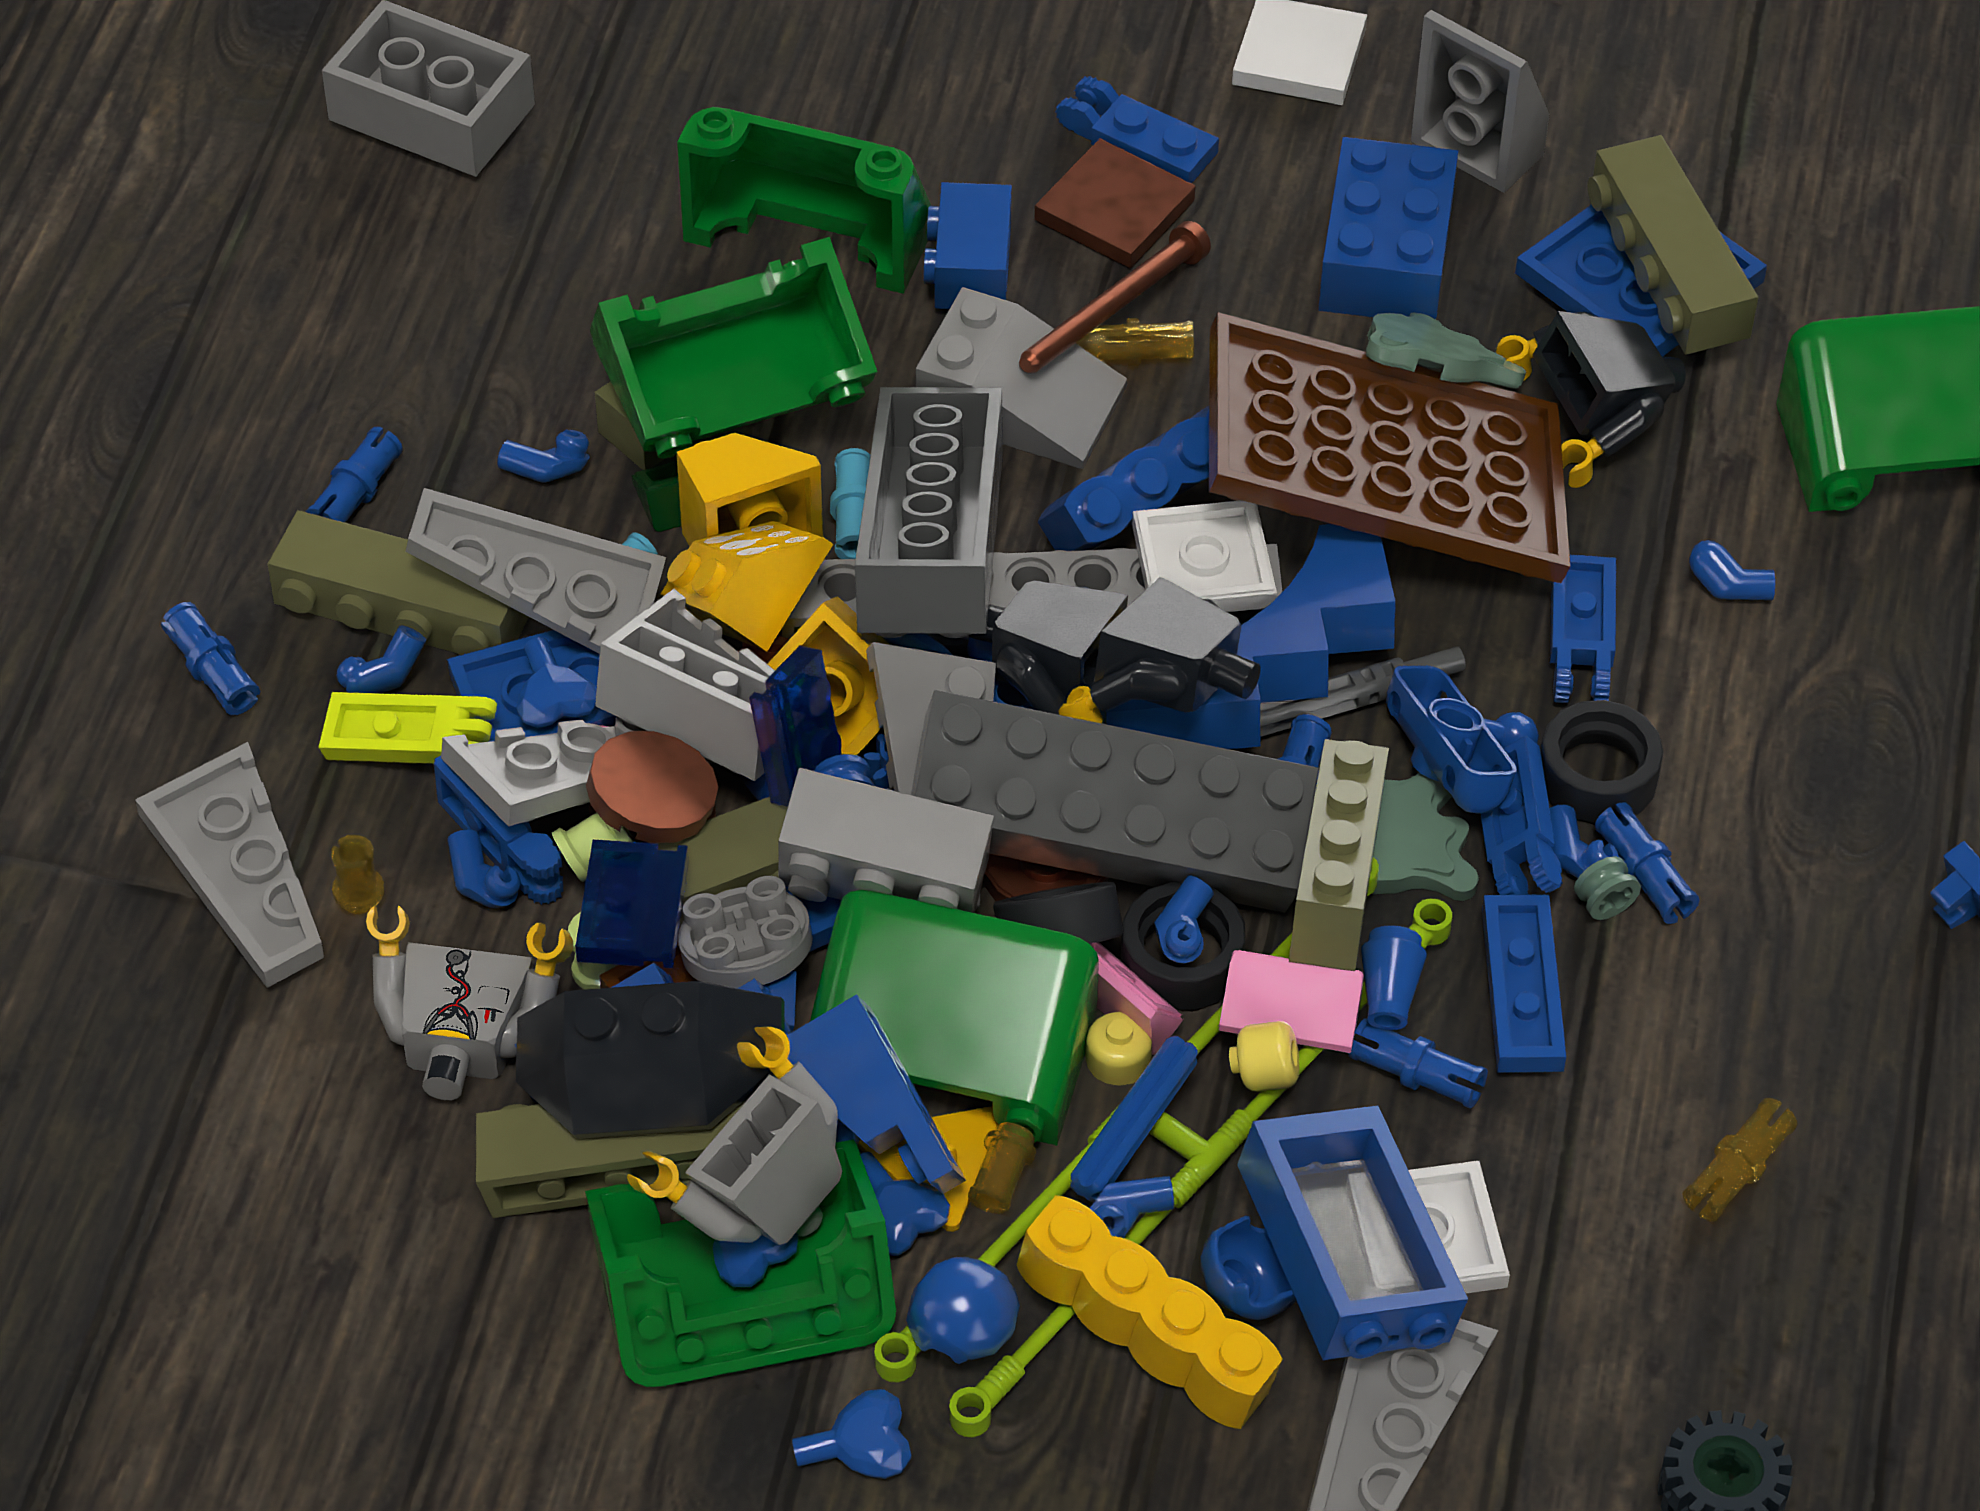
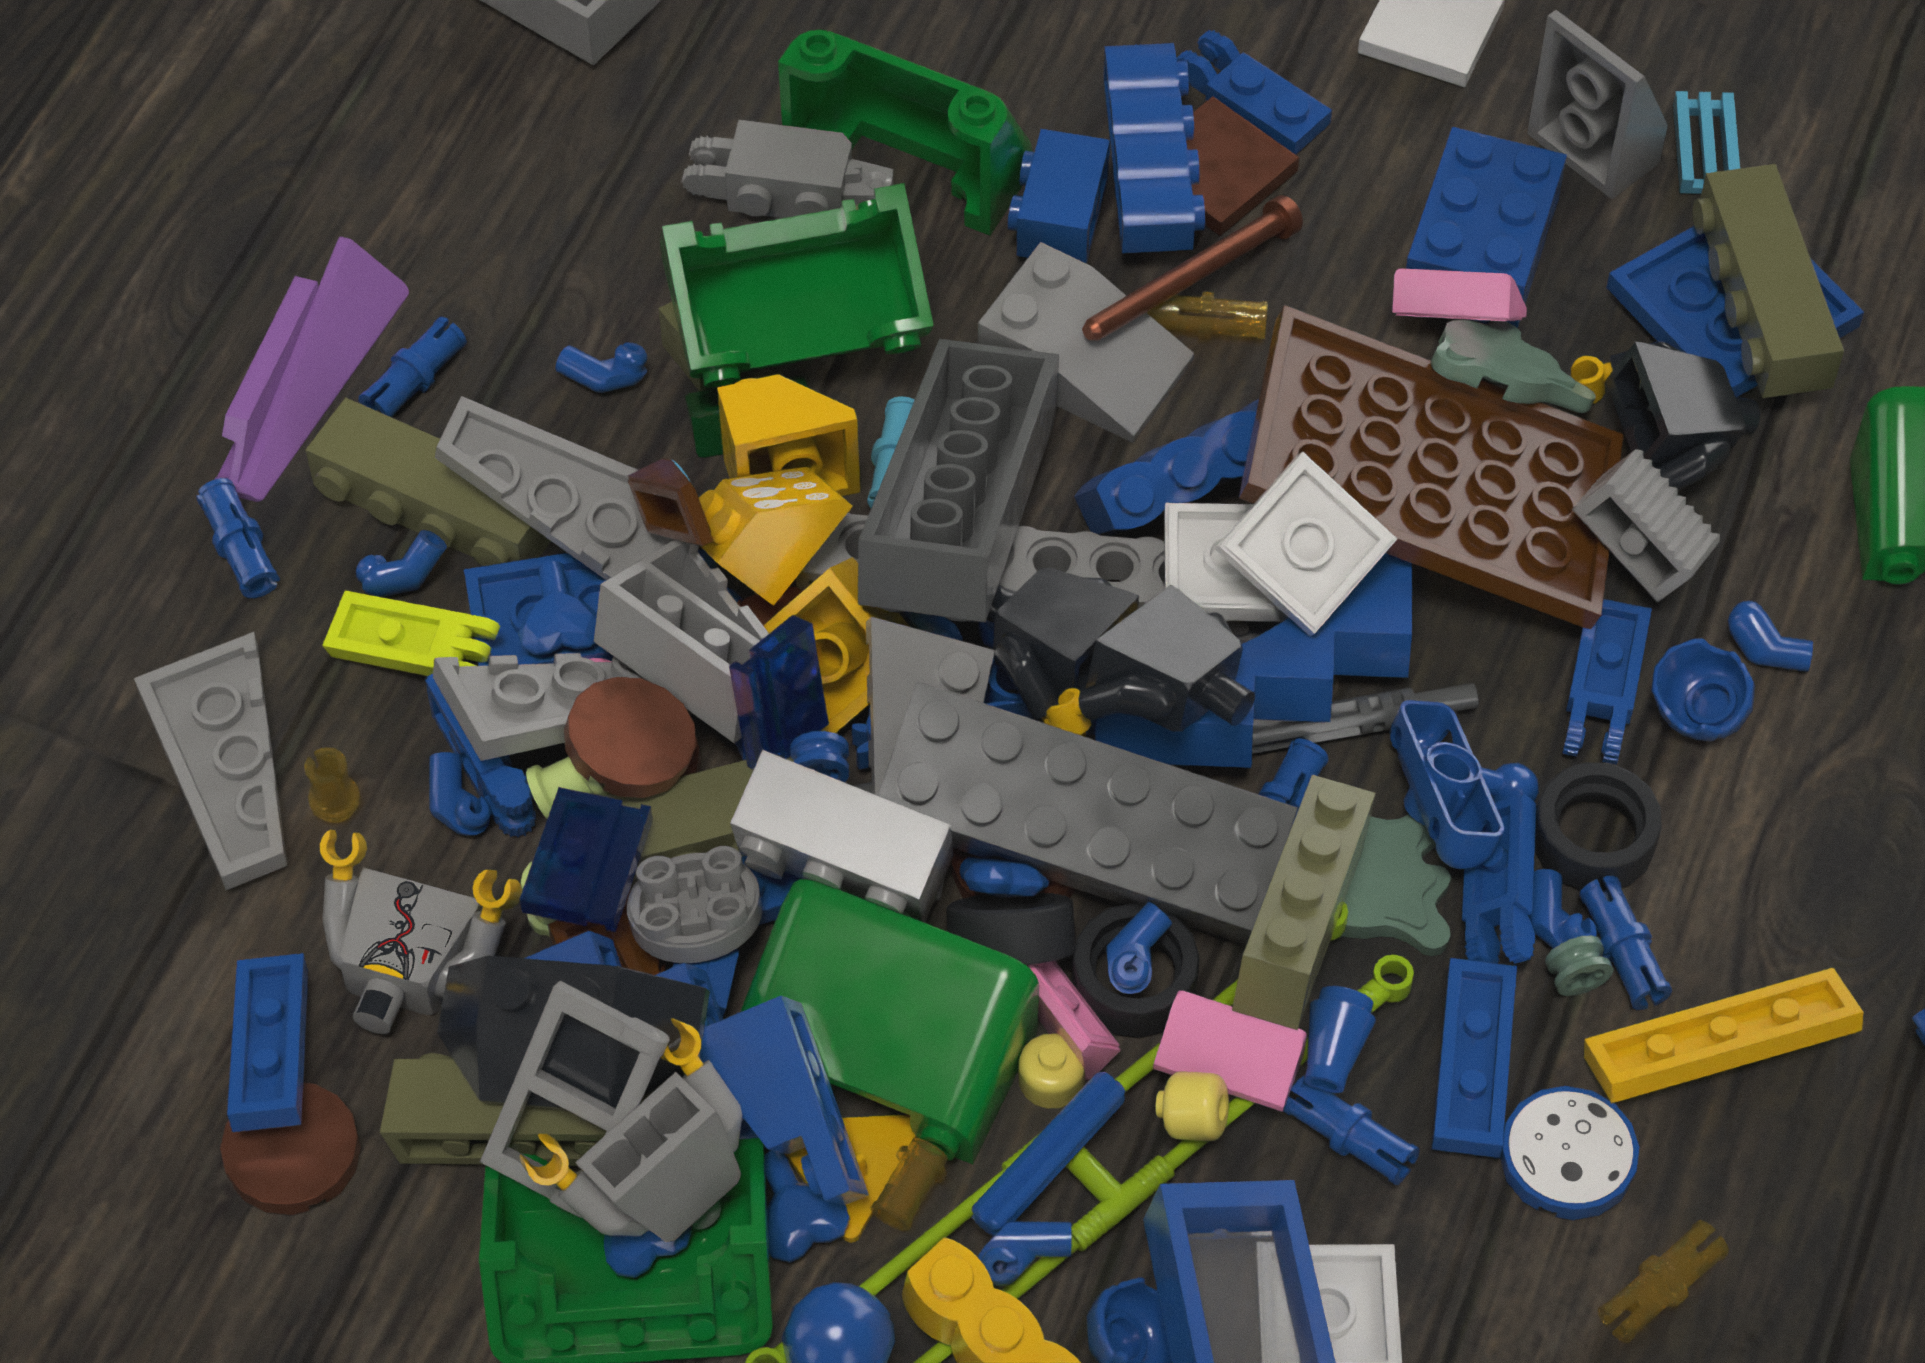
camera: 10 degrees right, 5 degrees up
none -> medium lavender wedge [215,237,409,502]
none -> copper tile [220,1083,361,1215]
none -> blue plate [227,953,308,1132]
none -> light grey window [480,981,670,1218]
none -> reddish brown slope [627,458,713,547]
none -> light grey hinge [681,120,894,218]
none -> blue rock [960,857,1049,897]
none -> blue brick [1103,43,1205,253]
none -> white tile [1215,452,1397,636]
none -> bright pink slope [1392,269,1527,321]
none -> white tile [1500,1086,1640,1220]
none -> light grey brick [1571,449,1720,602]
none -> yellow plate [1584,968,1863,1104]
none -> blue hair [1652,638,1755,741]
none -> medium azure tile [1673,91,1740,194]

